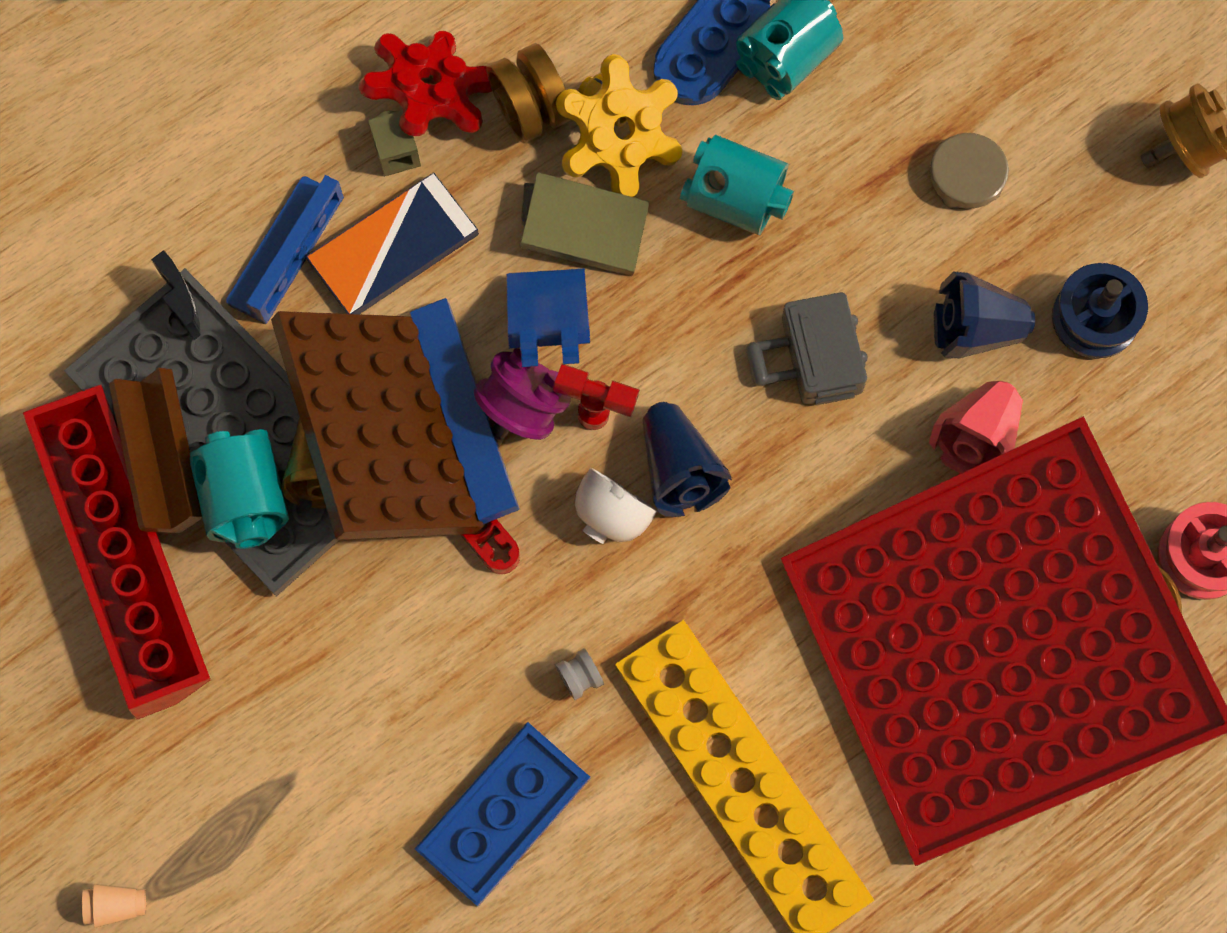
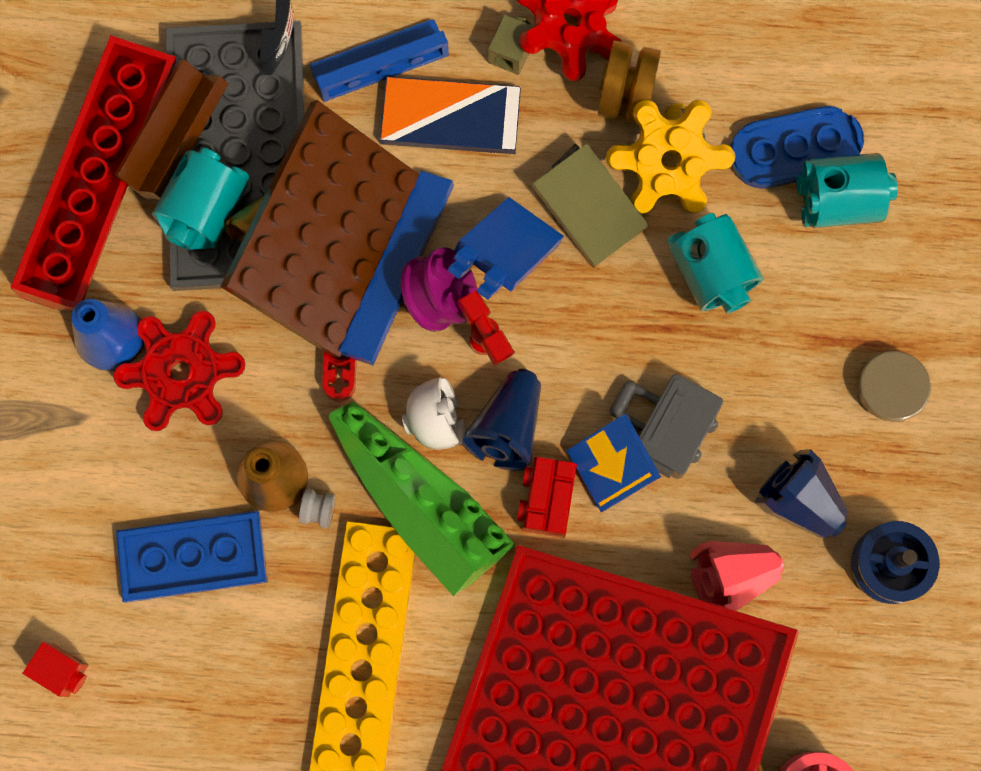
camera: 40 degrees right, 5 degrees up
none -> blue cone [72,299,144,371]
none -> red plate [113,311,246,432]
none -> pearl gold cone [237,441,308,512]
none -> bright green wedge [328,402,515,596]
none -> red brick [517,457,577,538]
none -> blue tile [567,414,661,512]

